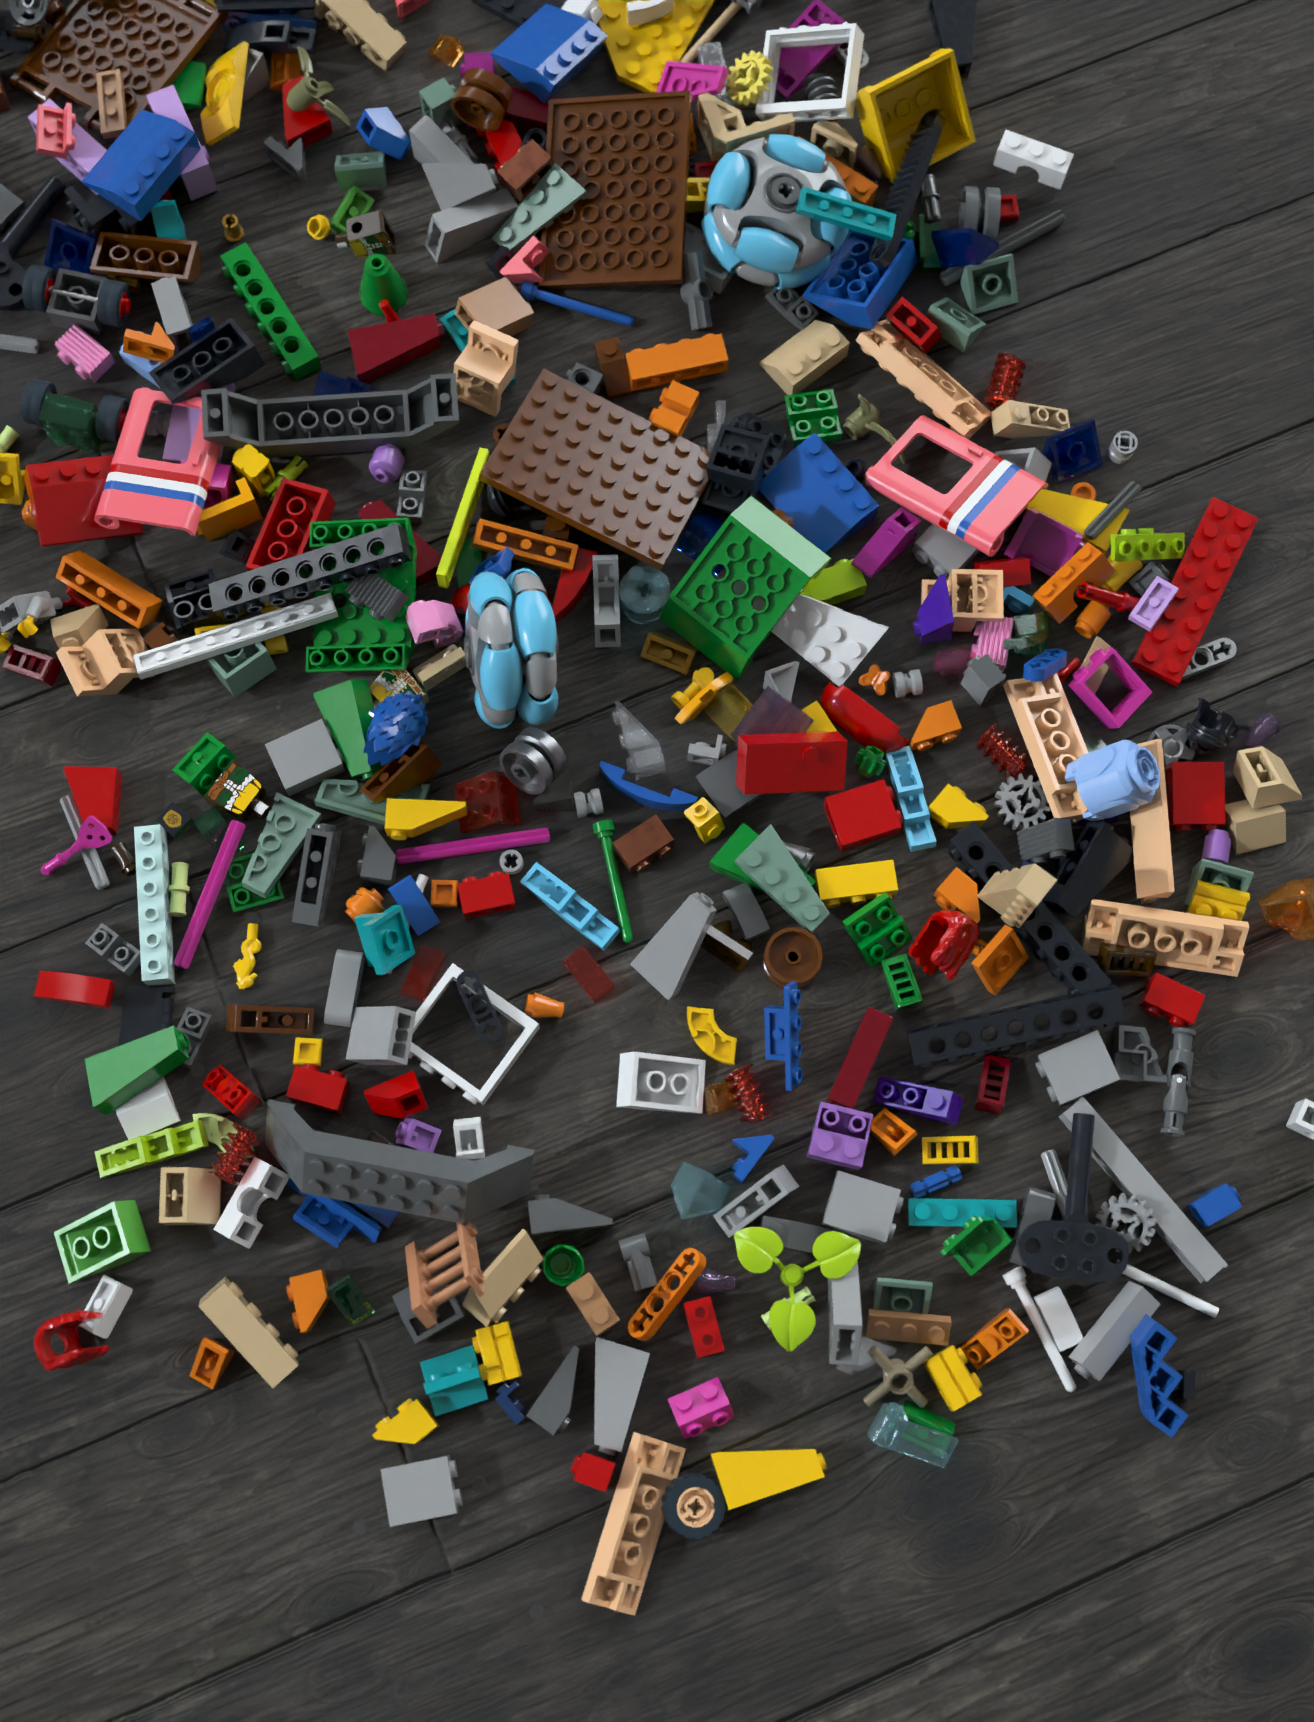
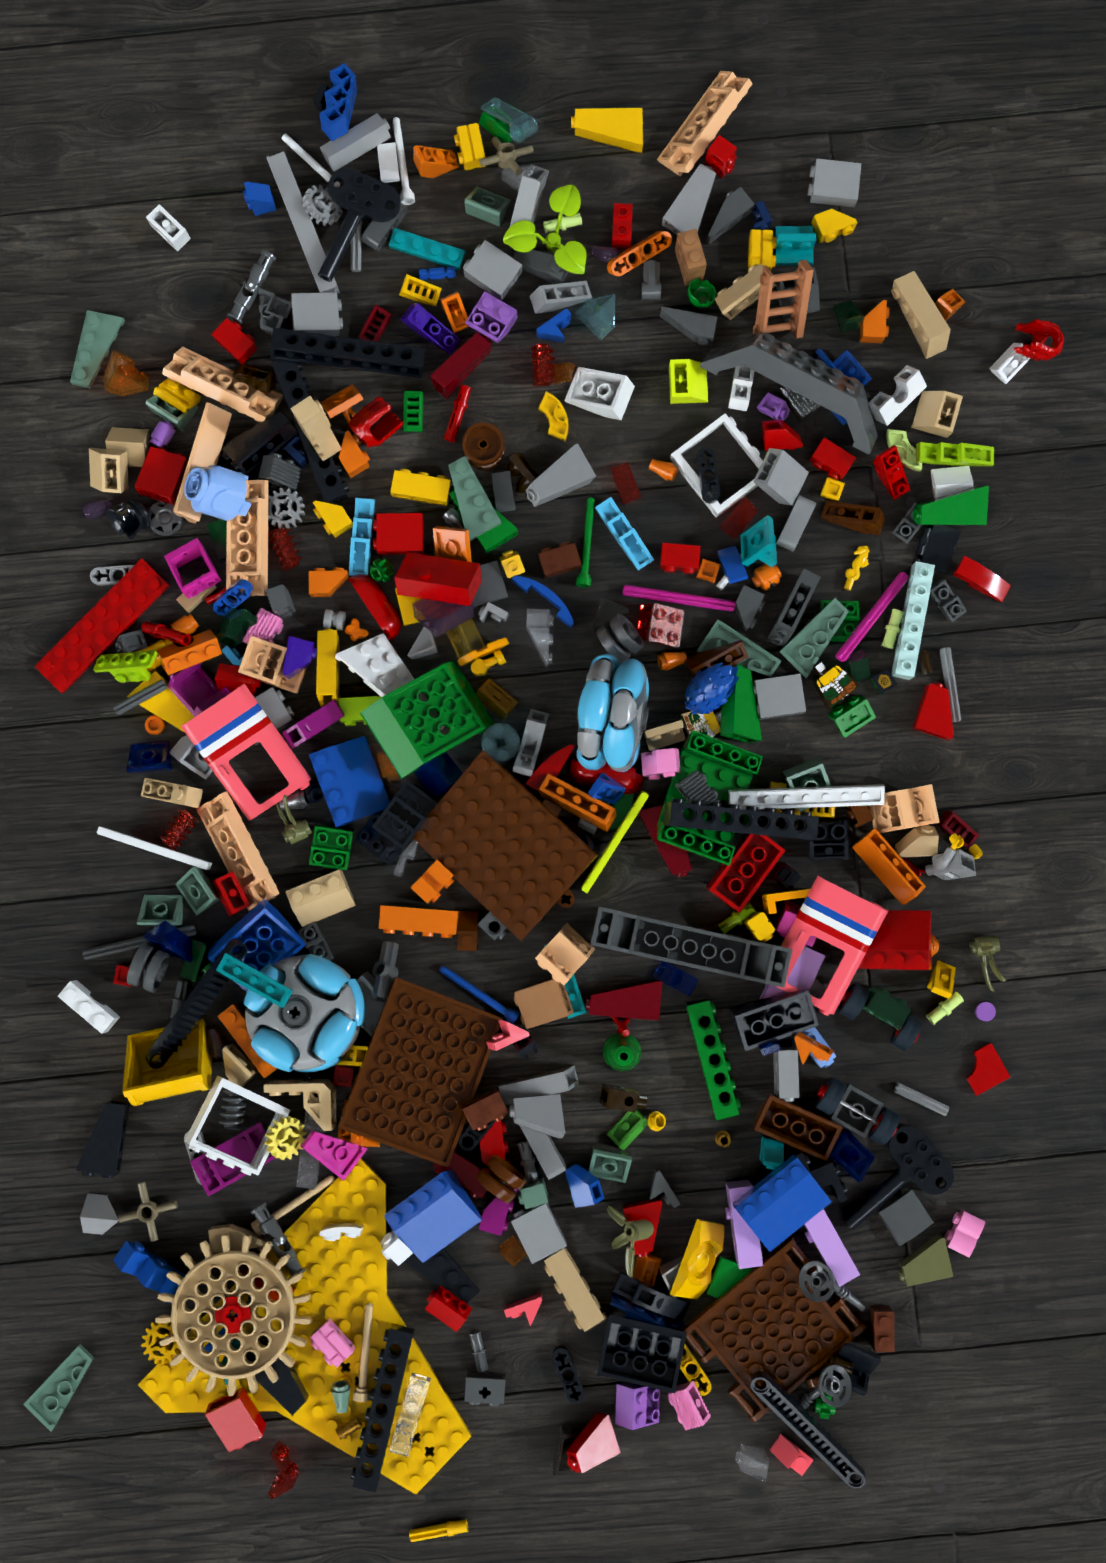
camera: 160 degrees left, 10 degrees up
coral bracket [36,103,76,159] -> none
dark pink piece [41,815,112,876] -> none
bright green slope [54,1200,151,1284] -> none
bright pink brick [55,324,115,383] -> none
medium nougat plate [96,69,127,139] -> none
clear red piece [208,1123,261,1185] -> none
medium lavender head [369,444,405,483] -> none
yellow slope [385,798,467,840] -> none
dark grey slope [397,469,427,523] -> none
sand green wing [492,163,590,255] -> none
light grey bush [499,850,524,875] -> none
light grey wheel [573,788,604,818] -> none
black wheel [661,1473,726,1539] -> none
dark pink bracket [667,1377,734,1439] -> none
blue bracket [764,981,803,1091] -> none
green slope [842,892,913,968] -> none
medium nougat plate [866,1309,952,1346] -> none
clear pink brick [932,646,972,676] -> none
green bracket [940,1215,1013,1277] -> none
light grey wheel [1108,431,1138,464] -> none
lavender plate [1128,576,1179,632] -> none
none -> white tile [97,826,212,870]
none -> flat silver cone [279,790,309,810]
none -> yellow slope [316,629,340,708]
none -> orange tile [433,526,472,562]
none -> red pin [443,385,472,443]
none -> light grey brick [511,1203,567,1264]
none -> orange cone [657,652,687,671]
none -> neon yellow slope [669,359,708,404]
none -> dark grey dish [799,1261,866,1311]

